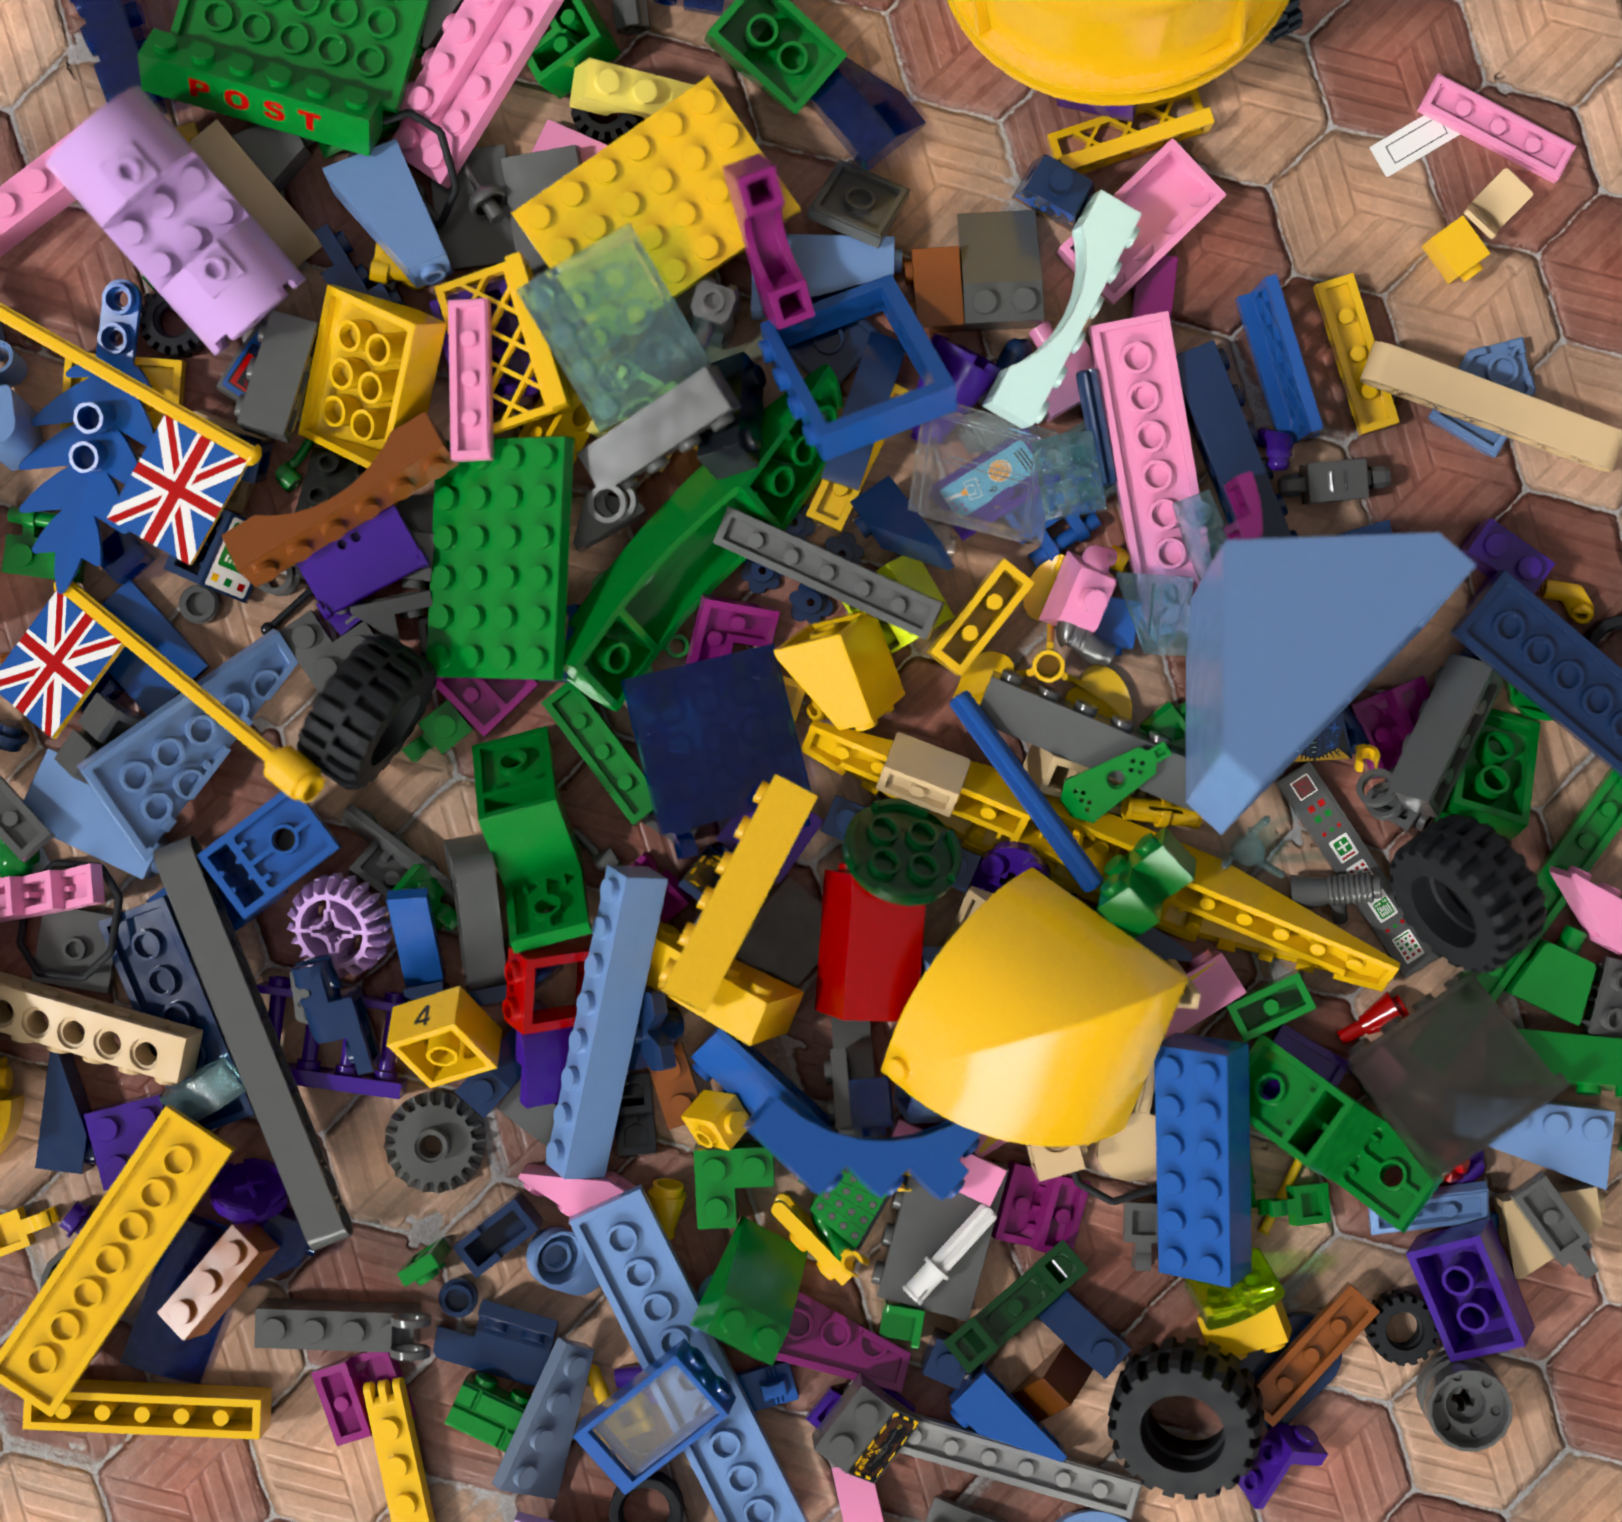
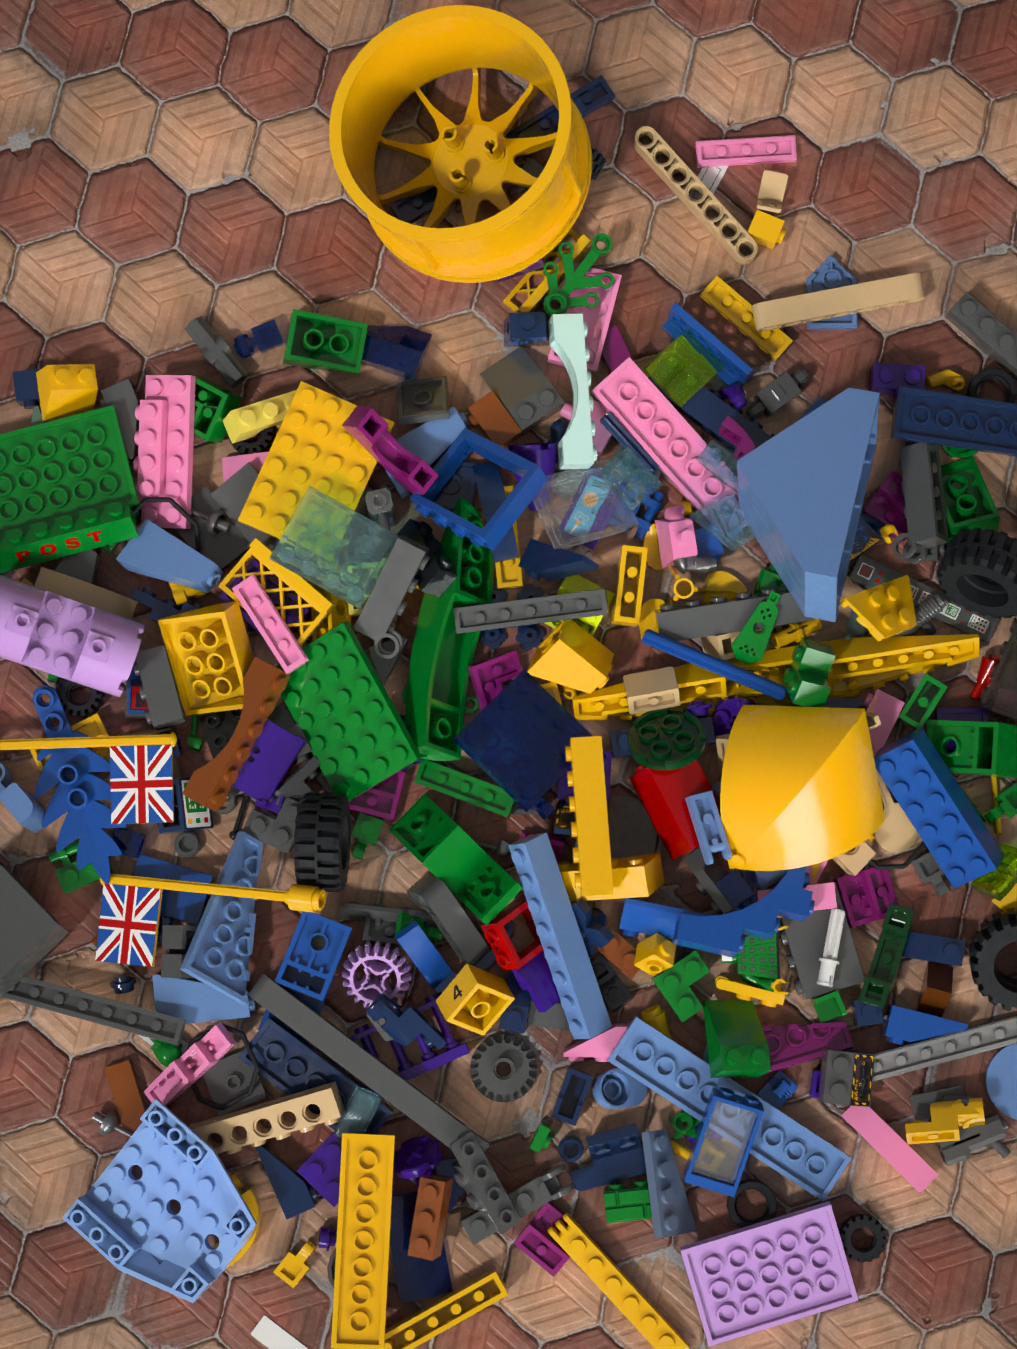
camera: 30 degrees left, 5 degrees down
none -> dark grey bracket [450,1132,521,1234]
none -> green plant [543,233,614,316]
none -> tan beam [634,126,758,265]
none -> clear neon green slope [643,335,718,407]
none -> green plate [669,1110,701,1139]
none -> dark purple plate [683,701,712,719]
none -> medium blue hinge [685,791,732,865]
none -> yellow wing [839,575,917,641]

